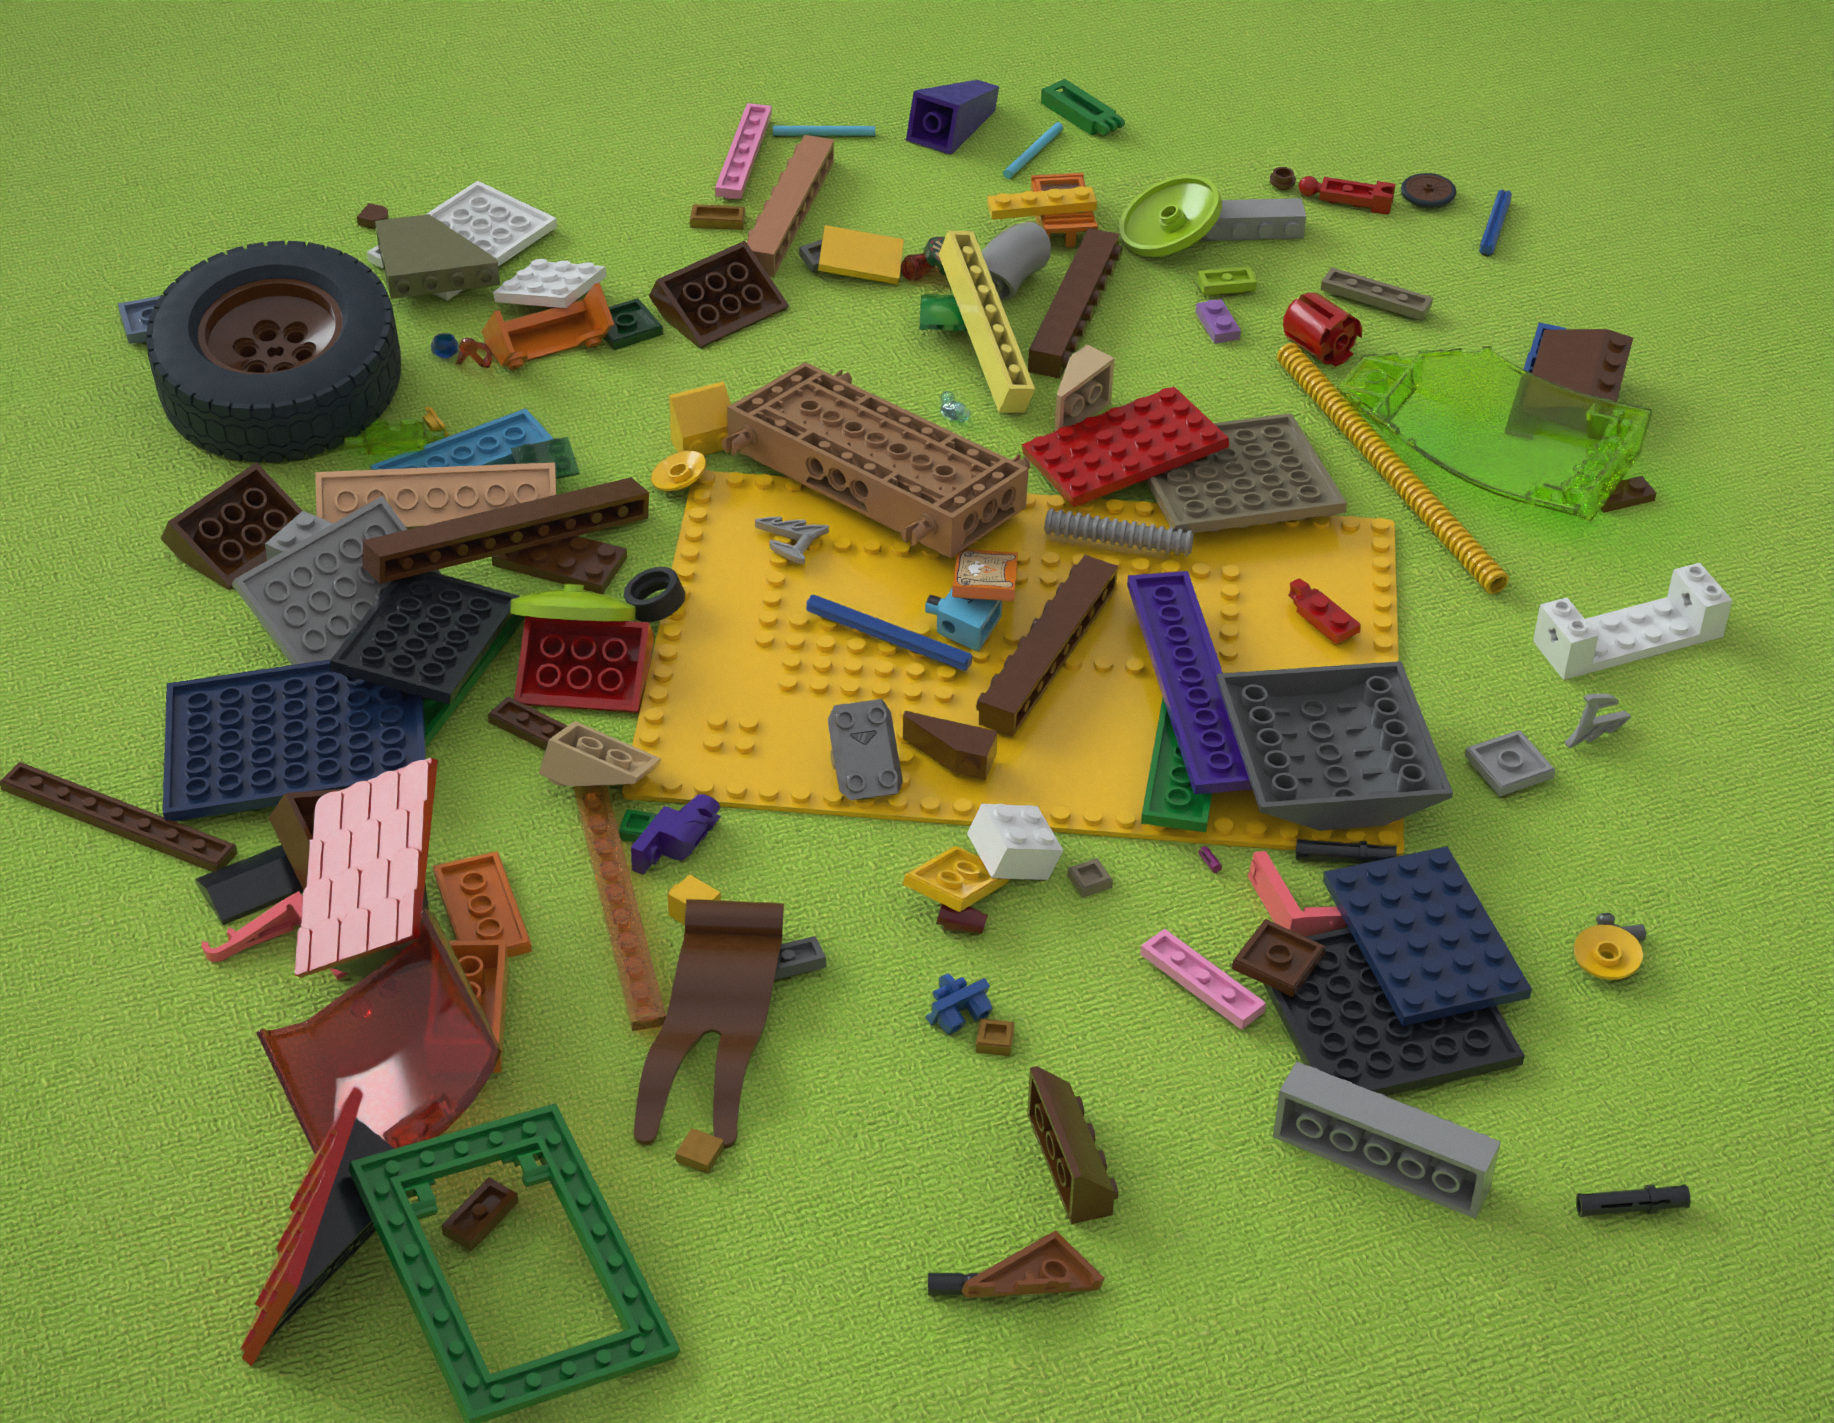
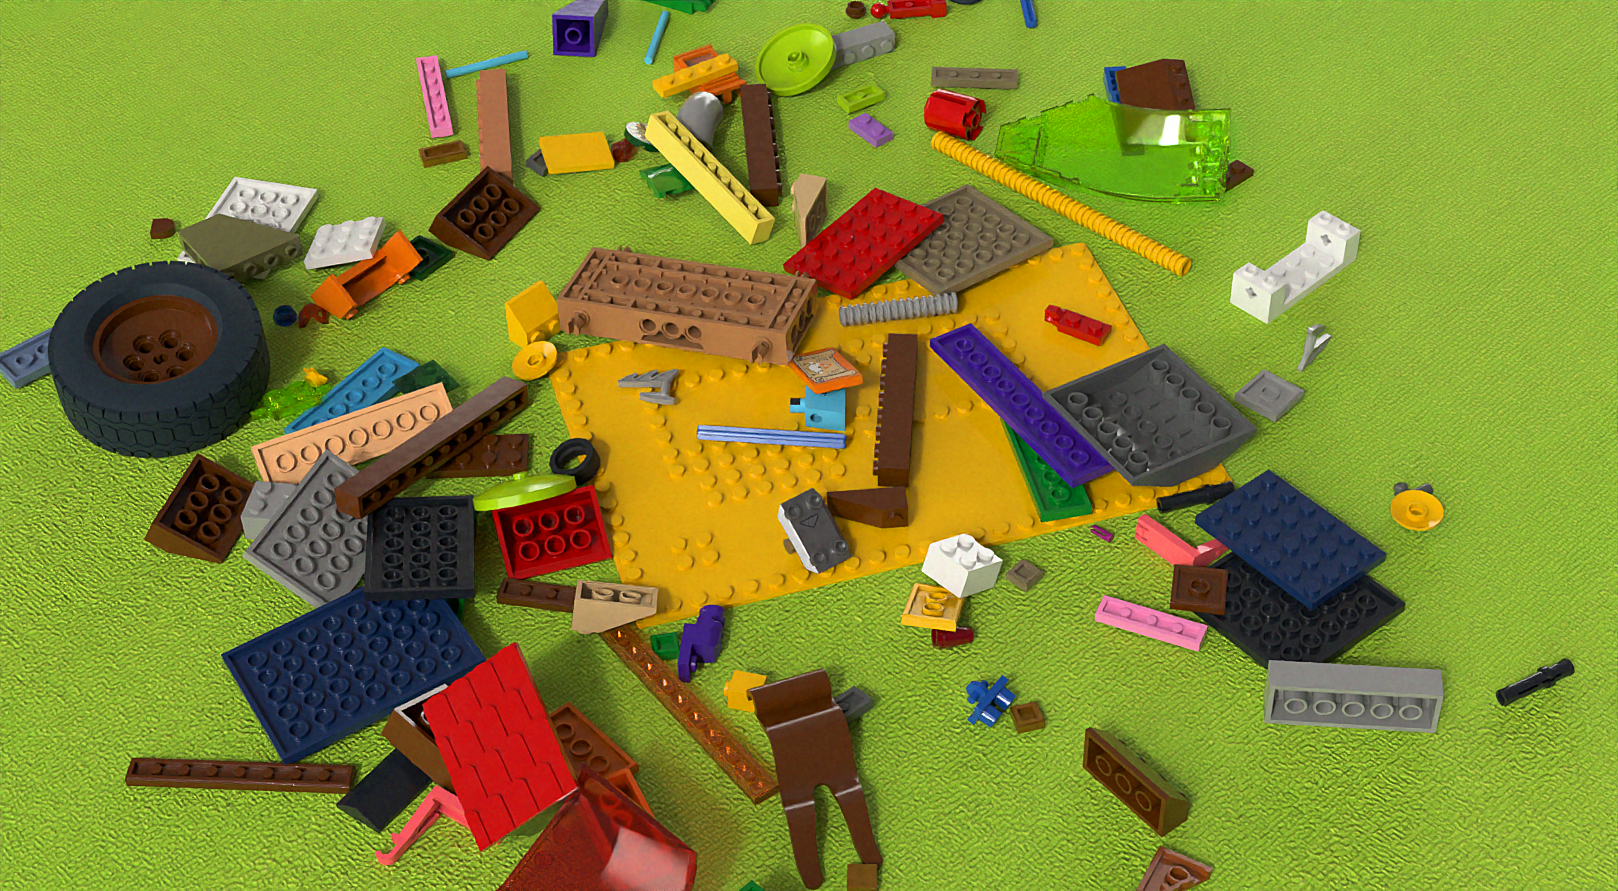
camera: 20 degrees left, 0 degrees up
clear light blue arm [941,391,970,422] -> none

